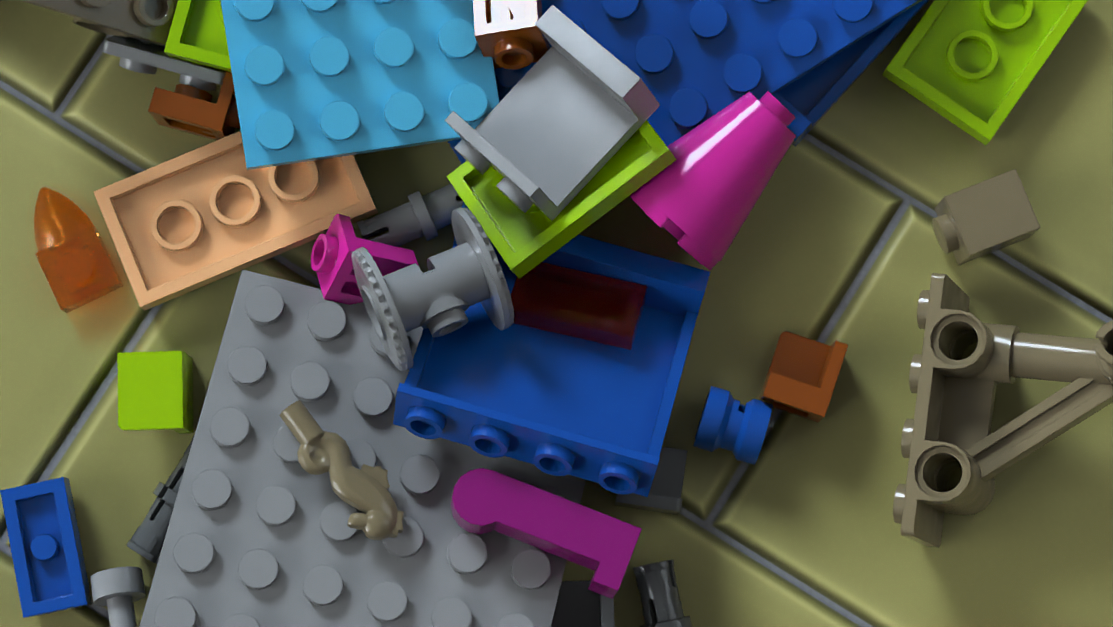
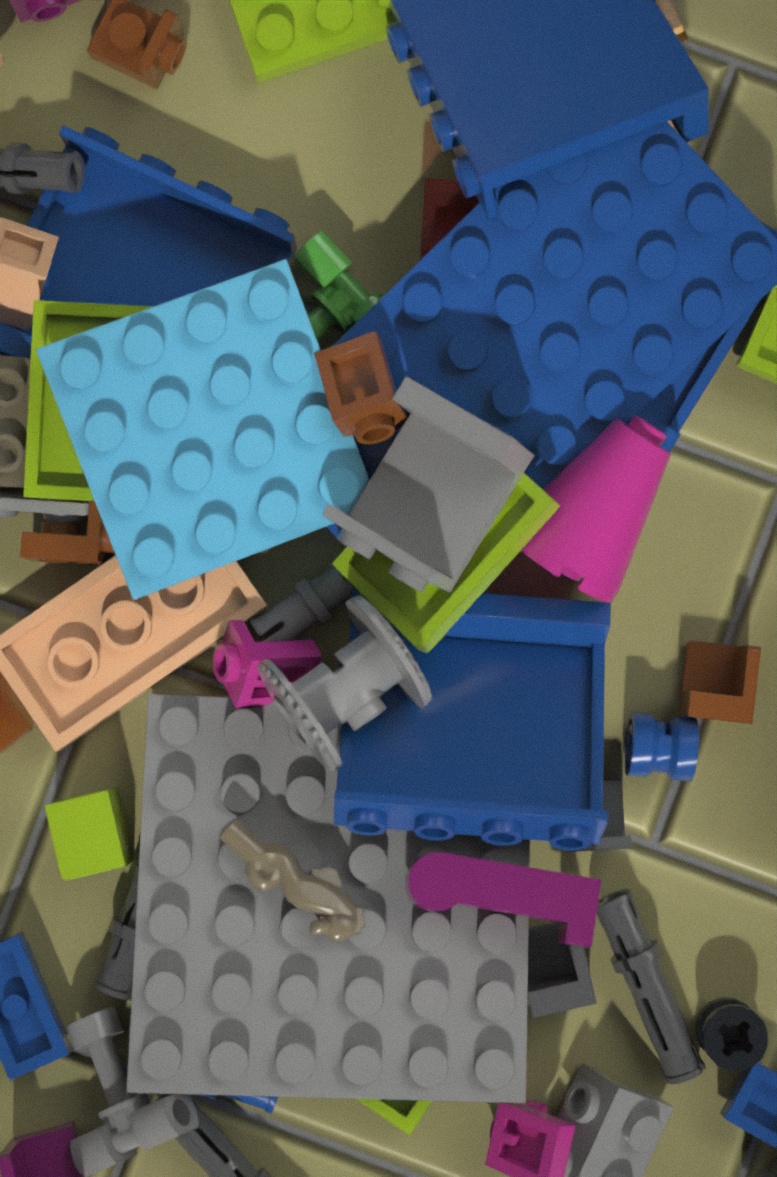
camera: 15 degrees left, 5 degrees up
clear red tile [511,262,647,350] -> none

